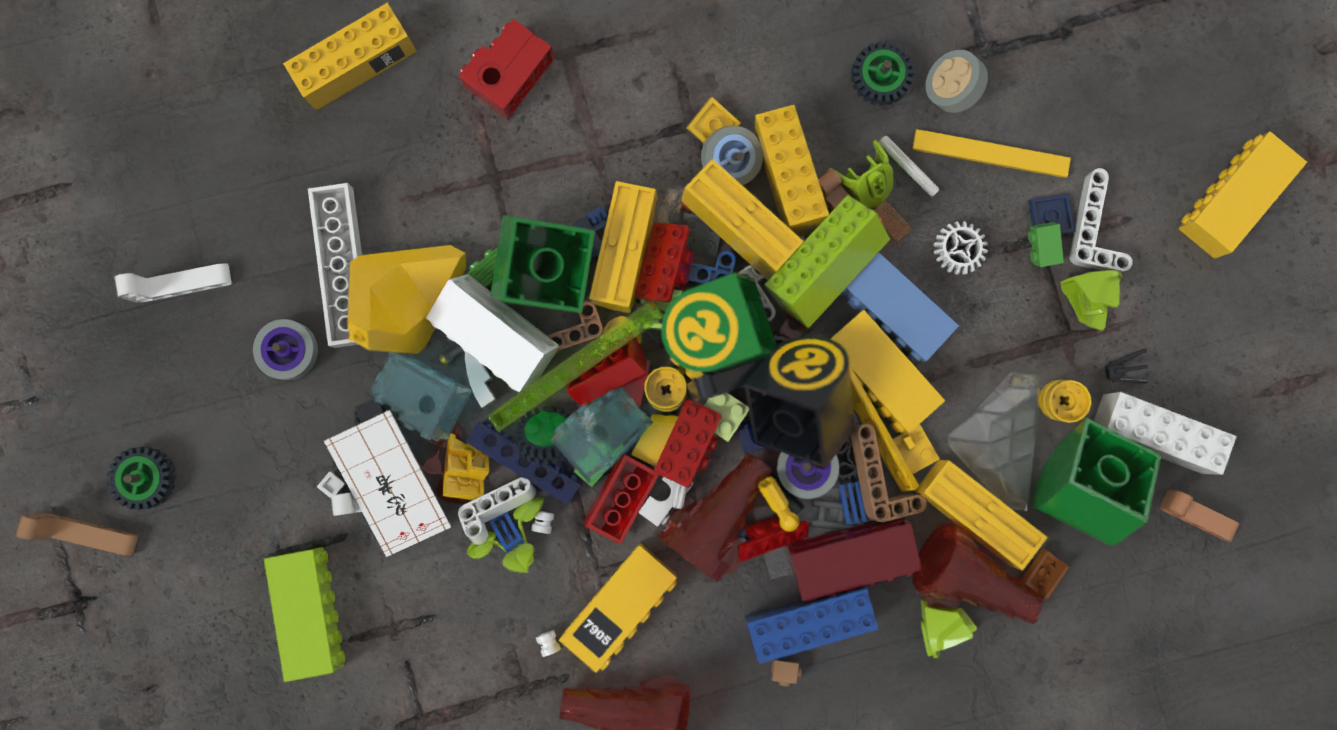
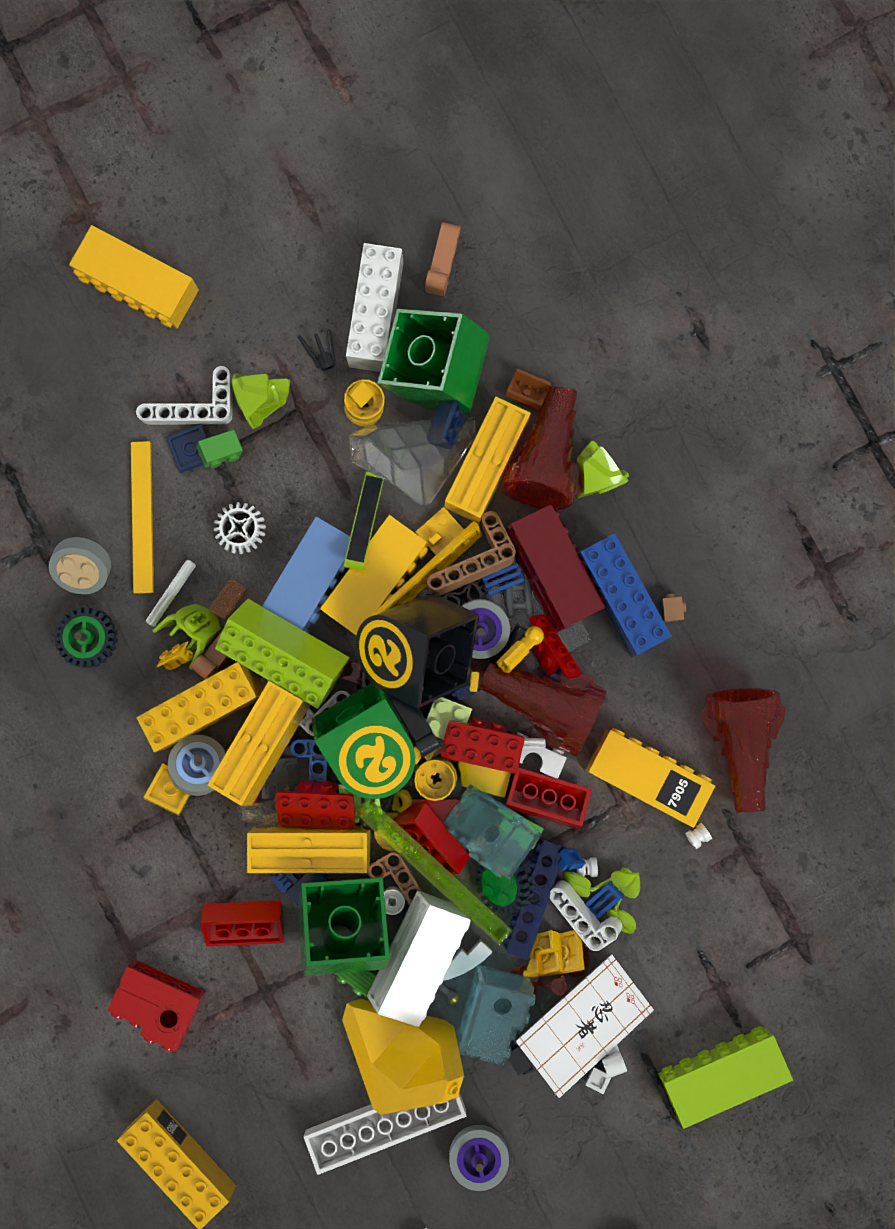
camera: 100 degrees left, 0 degrees up
none -> yellow hinge [157,641,193,670]
none -> red slope [201,900,284,946]
none -> black tile [344,471,385,571]
none -> yellow tile [347,380,374,408]
none -> white wheel [384,886,406,915]
none -> yellow piece [392,789,412,813]
none -> dark blue slope [426,400,465,450]
none -> yellow tile [469,672,479,692]
none -> blue tile [558,848,586,871]

